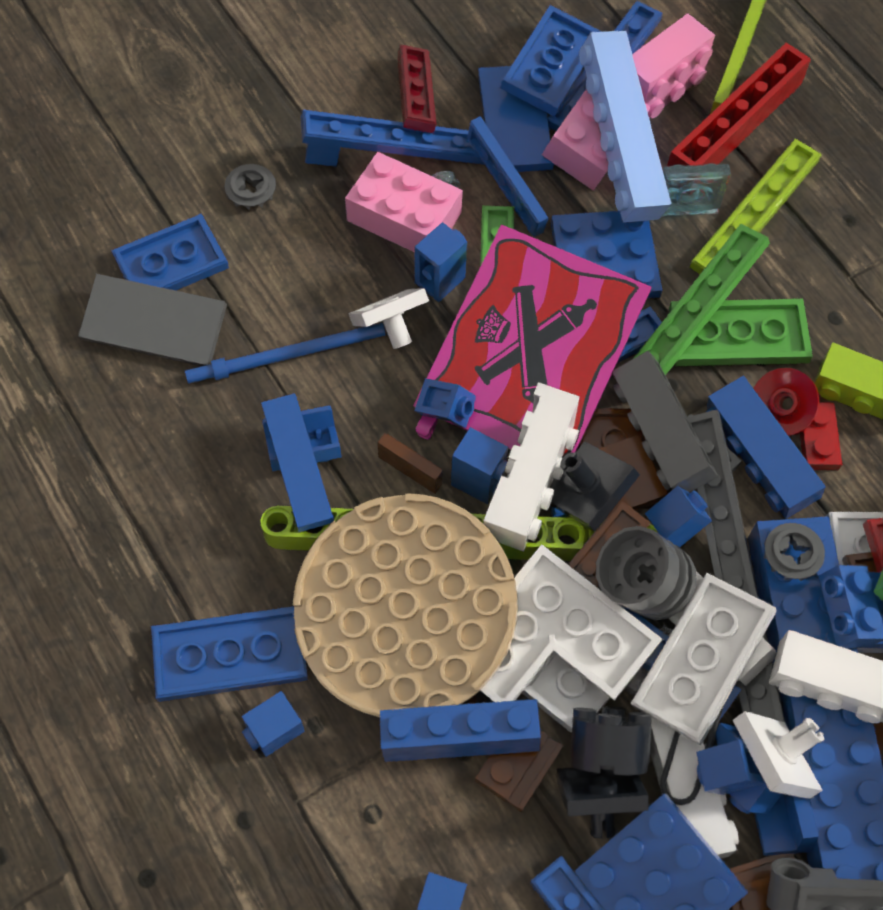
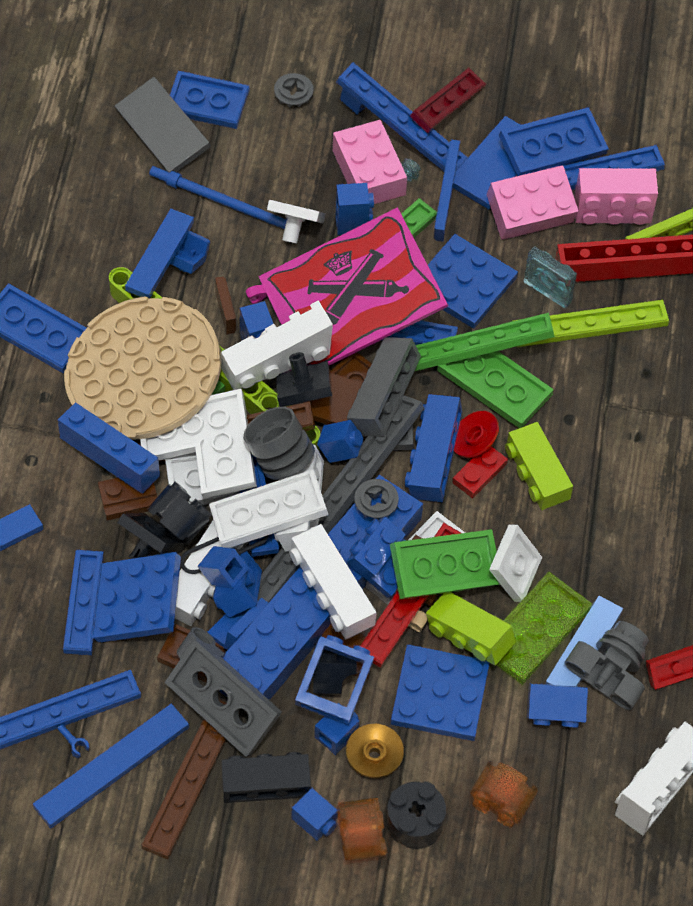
camera: 40 degrees right, 5 degrees down
blue brick [241,691,305,757] -> none
blue bracket [414,378,476,428] -> none
light blue brick [579,31,671,223] -> none
white tile [733,712,824,799] -> none

